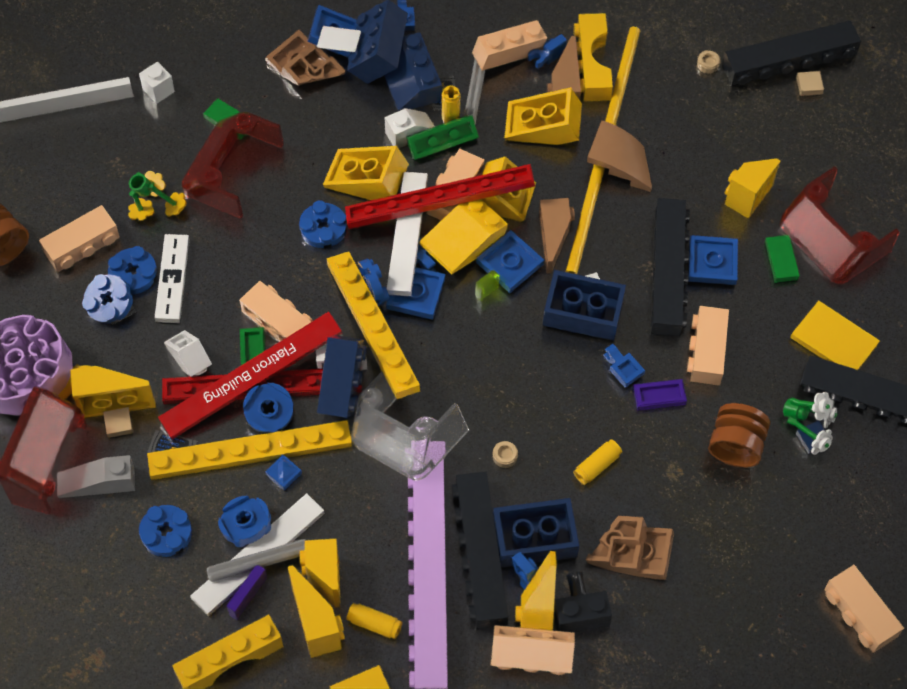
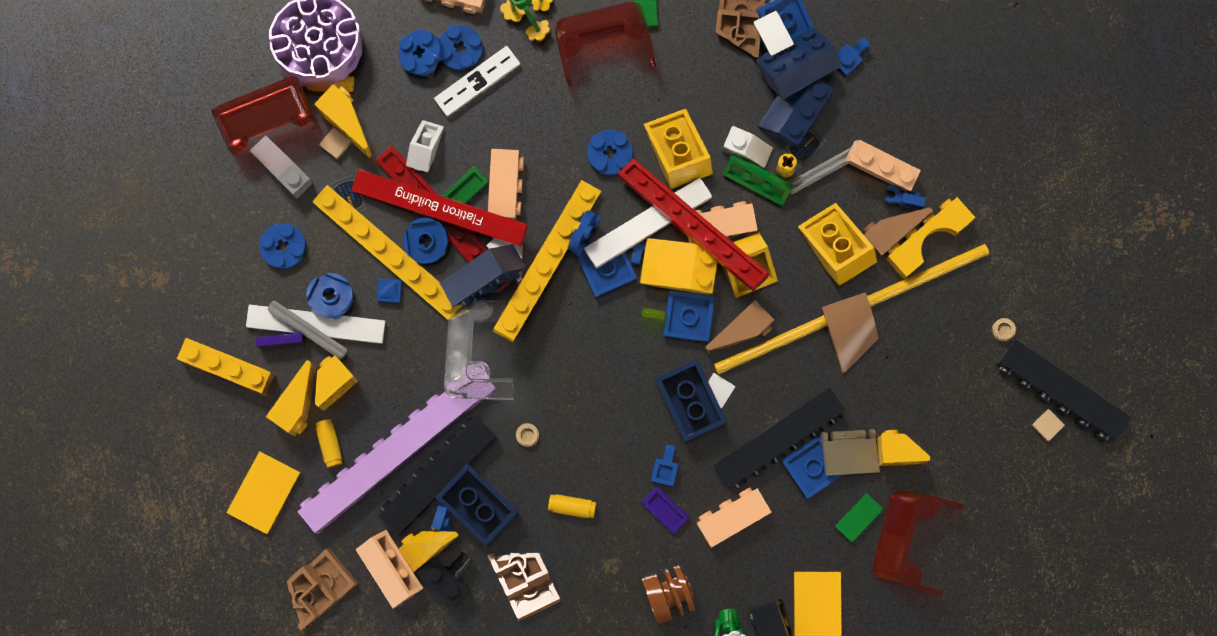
camera: 55 degrees right, 20 degrees up
none -> dark tan piece [821,429,880,476]

